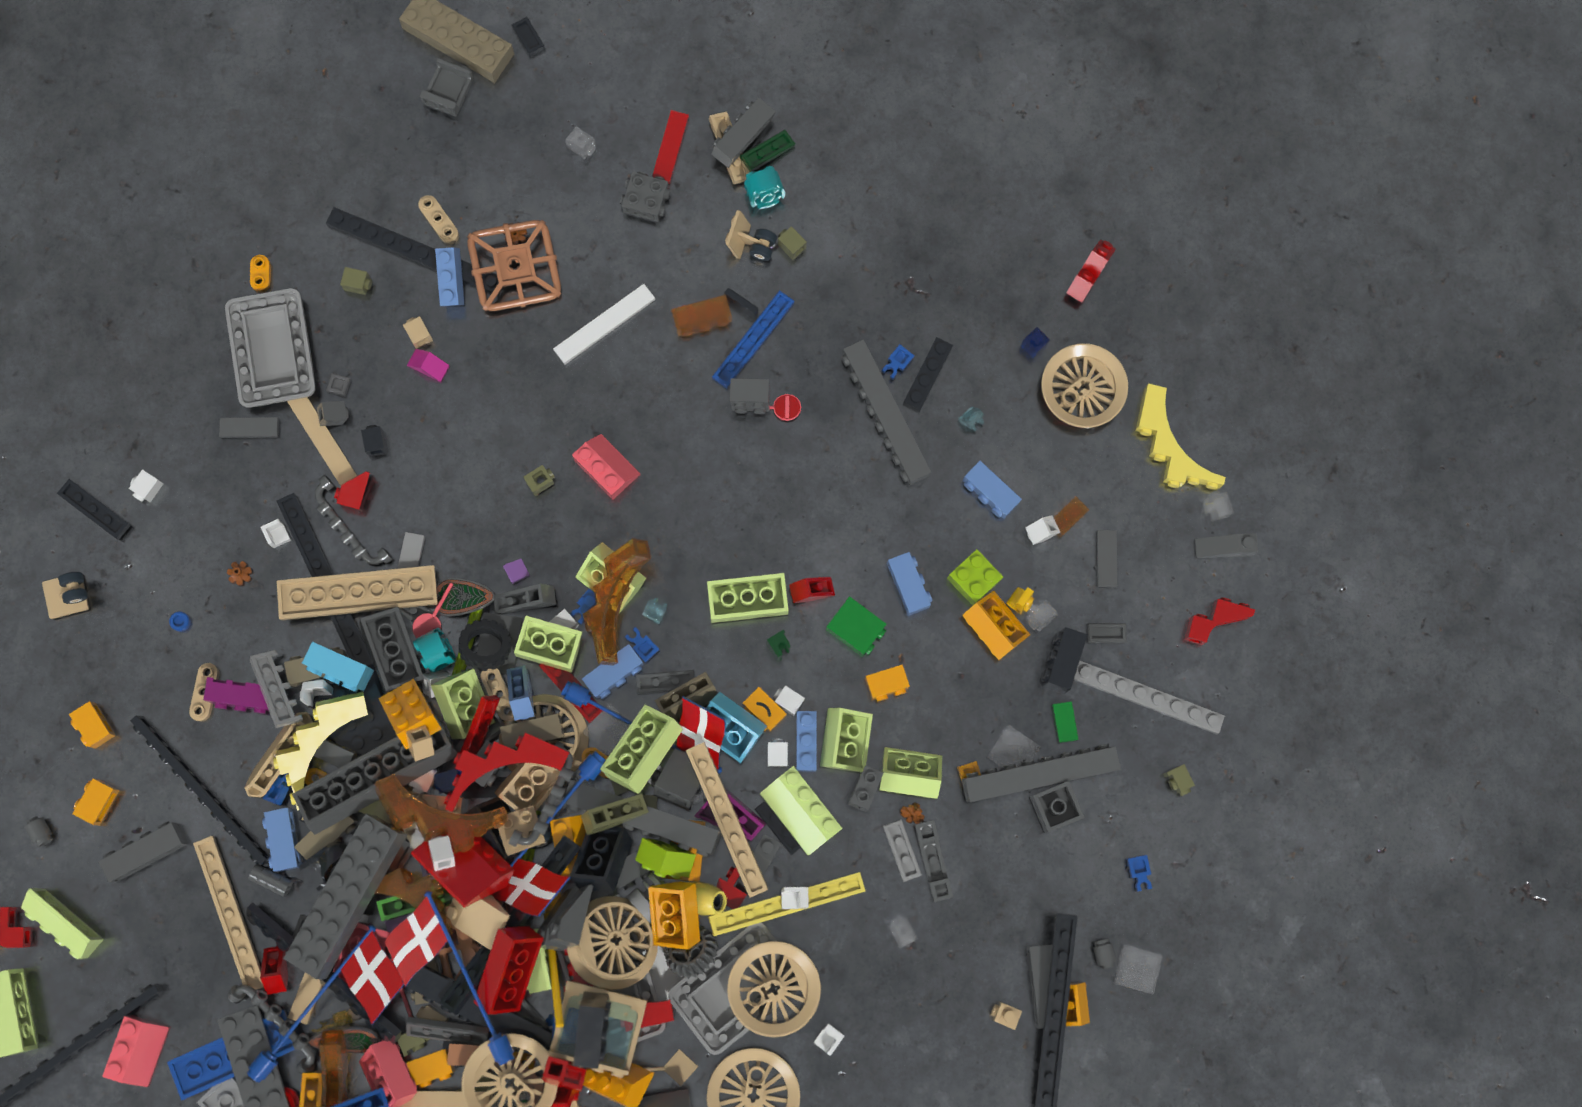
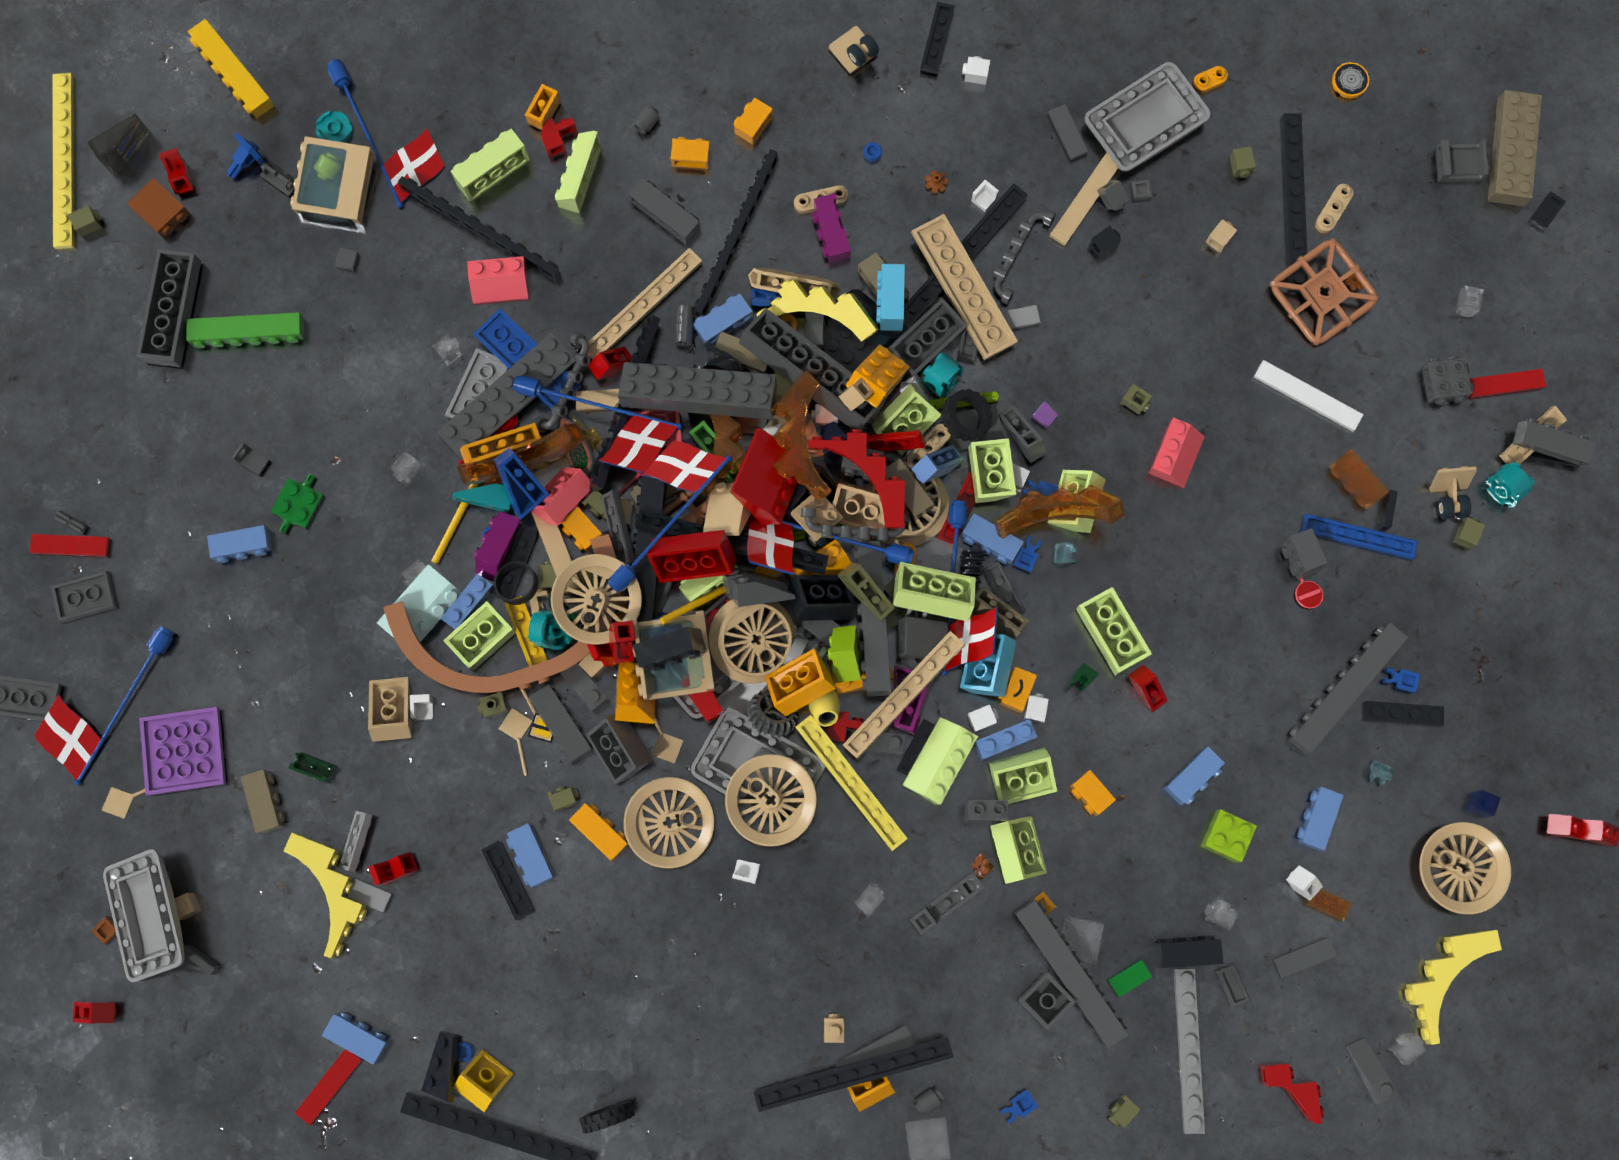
camera: 75 degrees right, 0 degrees up
light grey hinge [249,650,303,728] -> none
white bracket [300,679,333,707] -> none
red slope [334,471,370,509] -> none
dark pink slope [407,349,449,382] -> none
coral piece [412,583,453,638] -> none
white brick [428,836,455,871] -> none
shield [434,578,495,616] -> none
medium blue brick [435,247,465,306] -> none
dark green tile [740,130,795,172] -> none
white panel [781,887,809,909] -> none
green brick [826,596,887,657] -> none
light grey tile [883,819,922,882] -> none
light orange slope [962,591,1030,660] -> none
yellow plate [1006,587,1035,615] -> none
none -> black piece [959,549,986,590]
none -> tile [1331,62,1369,99]

